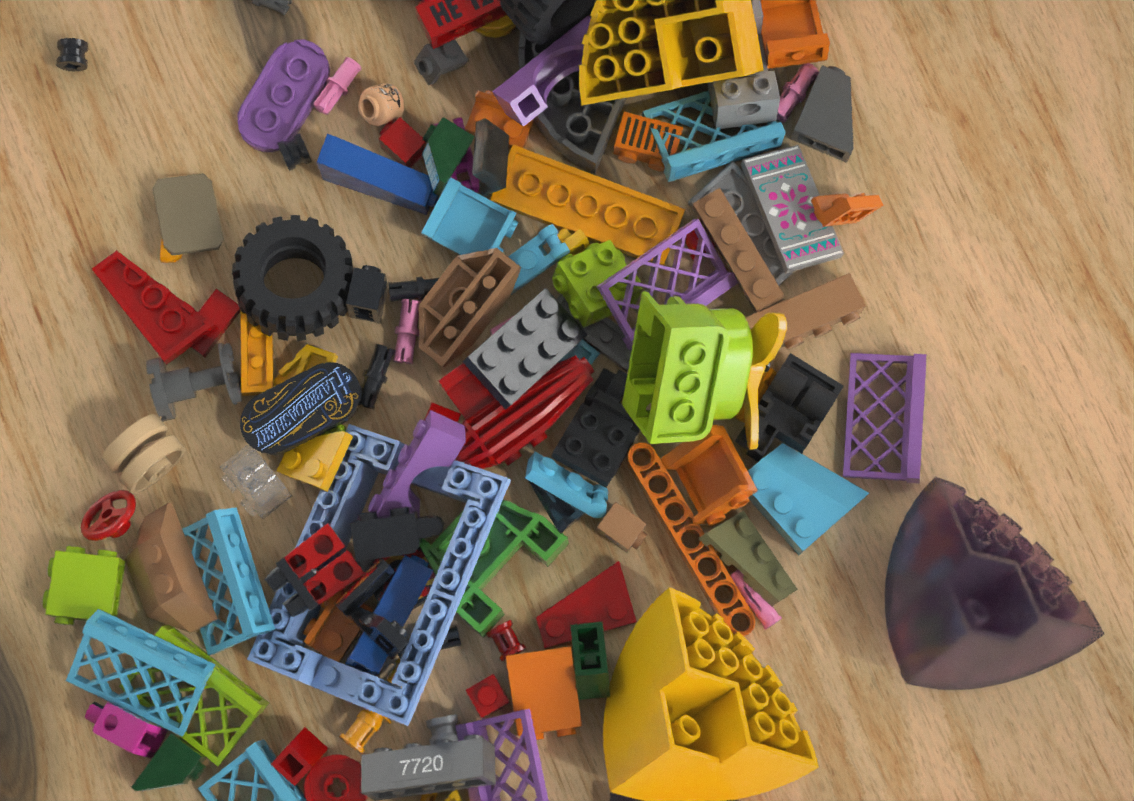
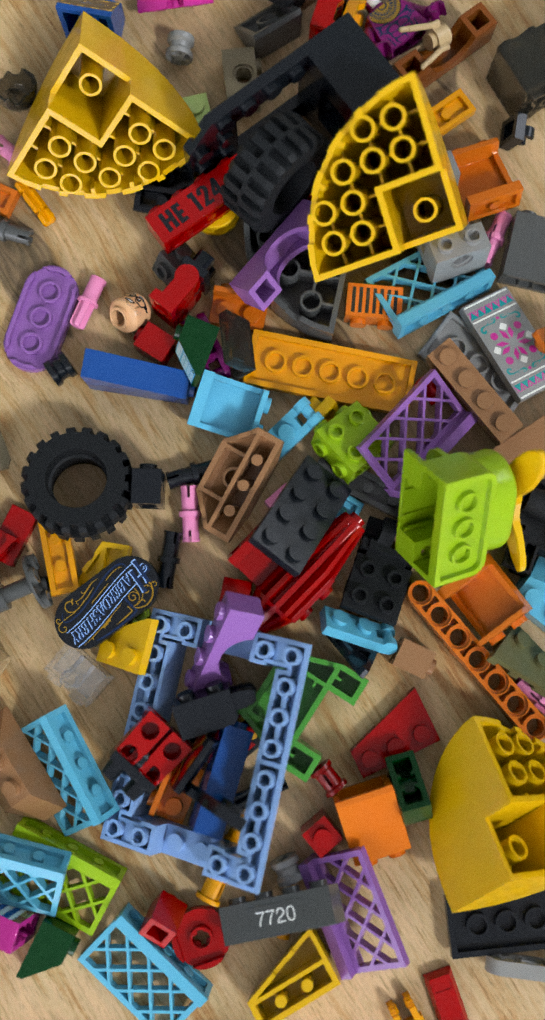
camera: 10 degrees left, 5 degrees up
none -> red hips [149,249,216,330]

